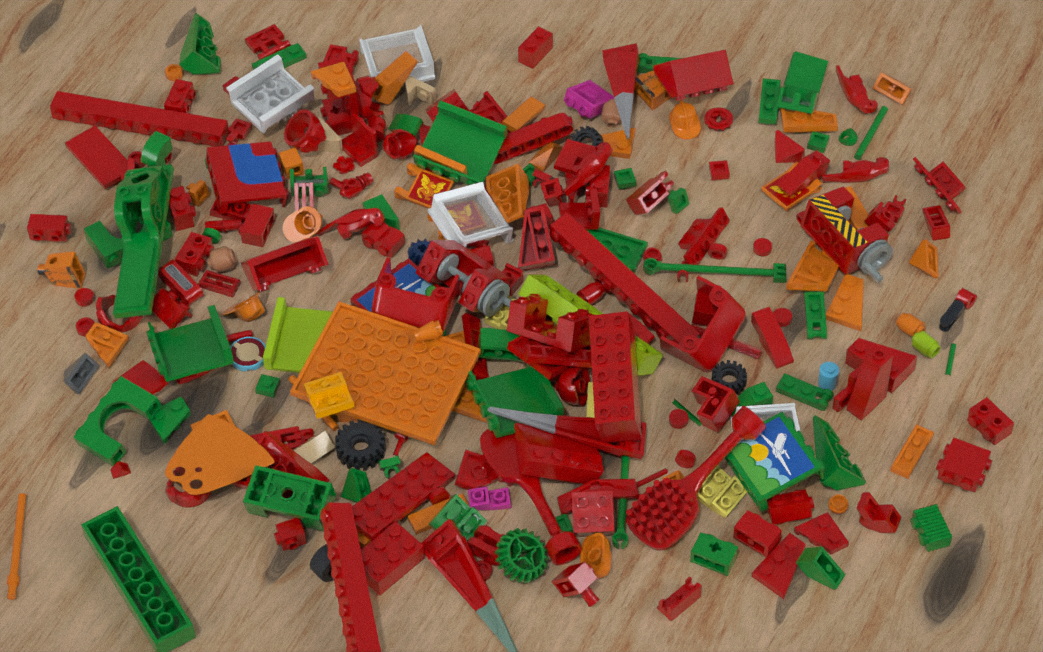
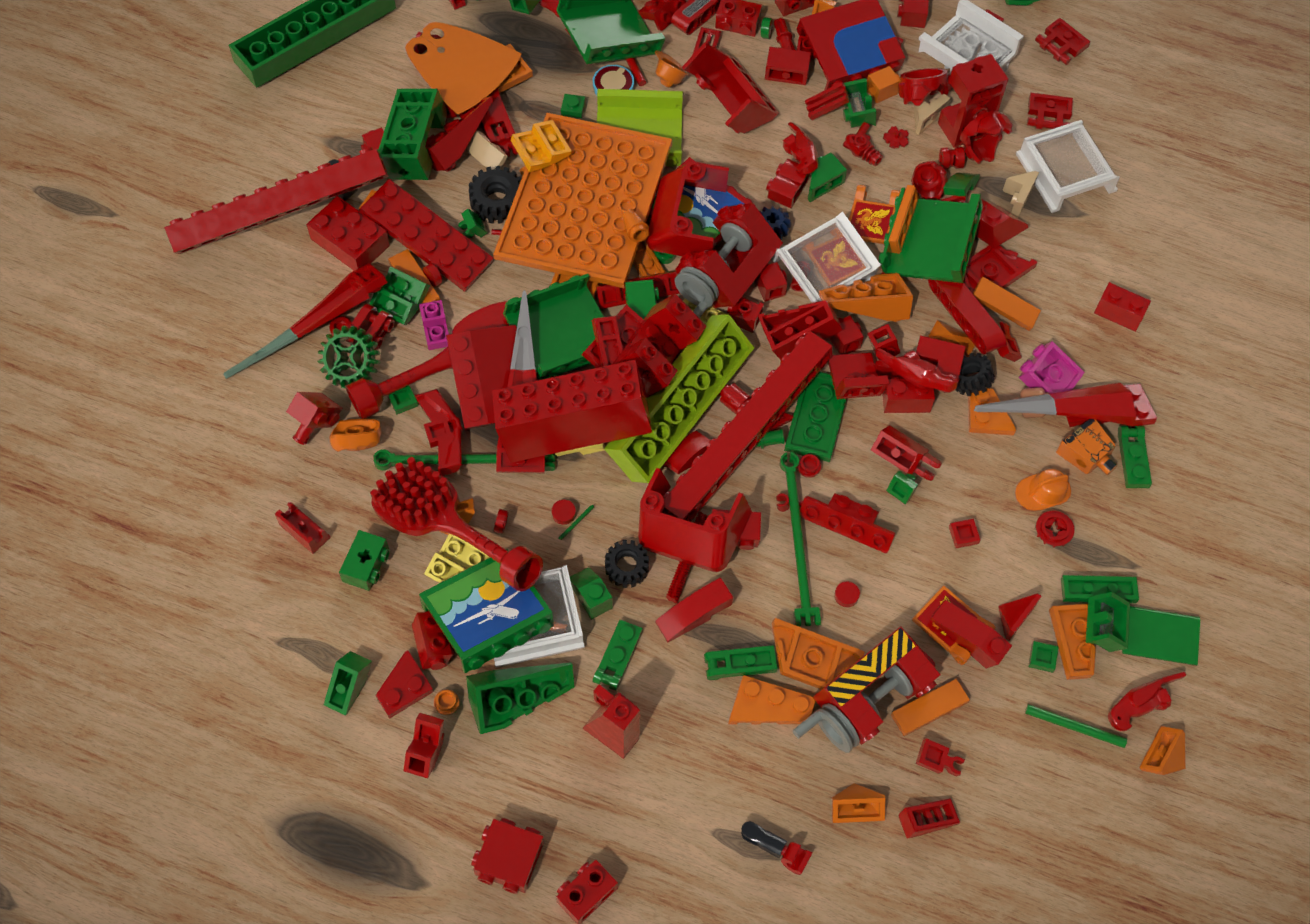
camera: 80 degrees right, 10 degrees up
green wing [149,397,191,444] -> none
nougat head [207,246,237,273] -> none
red plate [226,118,252,145] -> none
green plate [252,43,307,70] -> none
orange piece [282,206,323,243] -> none
orange wing [310,62,356,97] -> none
green slope [341,468,371,502] -> none
red bracket [342,113,378,167] -> none
orange slope [372,51,418,105] -> none
red plate [455,449,498,490] -> none
green tile [523,163,536,187] -> none
red tile [533,168,555,190] -> none
red brick [572,491,614,537] -> none
green plate [614,168,636,189] -> none
red piece [636,468,668,488] -> none
red windscreen [653,49,734,101] -> none
red brick [691,376,739,433] -> none
red tile [708,243,728,260] -> none
red brick [733,510,782,557] -> none
red wing [751,533,806,599] -> none
red tile [773,308,792,327] -> none
medium azure brick [818,362,839,391] -> none
red animal [822,157,889,183] -> none
green piece [839,128,858,146] -> none
red wedge [845,338,917,394] -> none
red brick [864,202,896,233] -> none
orange tile [890,424,934,479] -> none
orange brick [896,313,926,337] -> none
green brick [910,504,952,552] -> none
lime brick [911,331,941,359] -> none
red bracket [913,157,966,214] -> none
green piece [945,343,956,376] -> none

